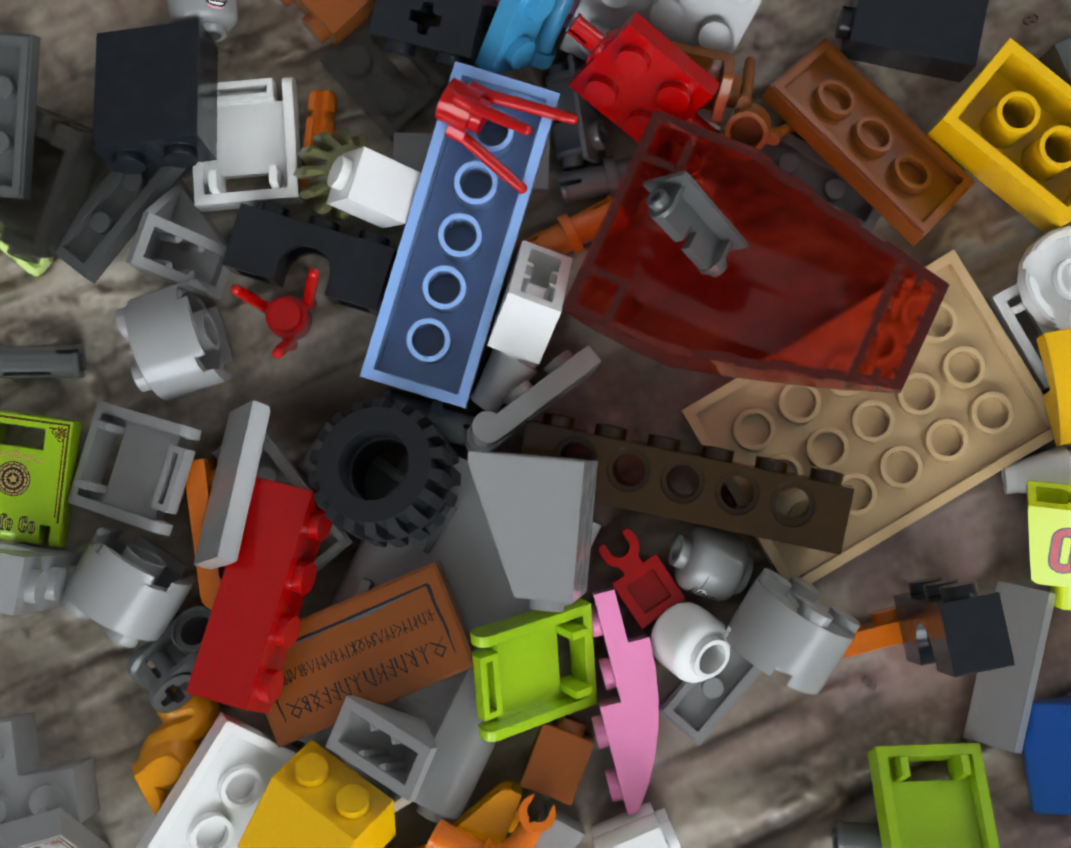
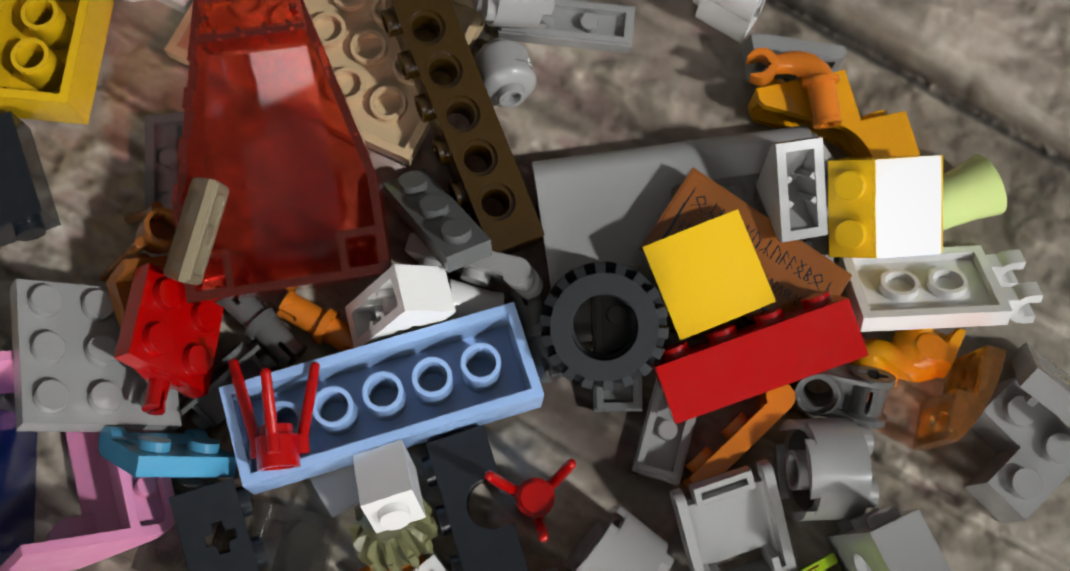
camera: 130 degrees left, 10 degrees down
light grey tile [194,400,271,570] -> none
light grey slope [467,451,598,612] -> none
lime container [470,598,597,742] -> none
dark orange brick [520,715,595,806] -> none
bright pink slope [591,587,659,815] -> none
red plate [598,528,686,629] -> none
dark grey hinge [643,170,749,277] -> none
white head [650,602,731,683] -> none
dark orange tile [761,38,975,246] -> none
none -> dark tan slope [163,177,230,285]
none -> dark grey plate [383,168,492,273]
none -> yellow slope [642,209,776,340]
none -> clear orange slope [912,345,1007,451]

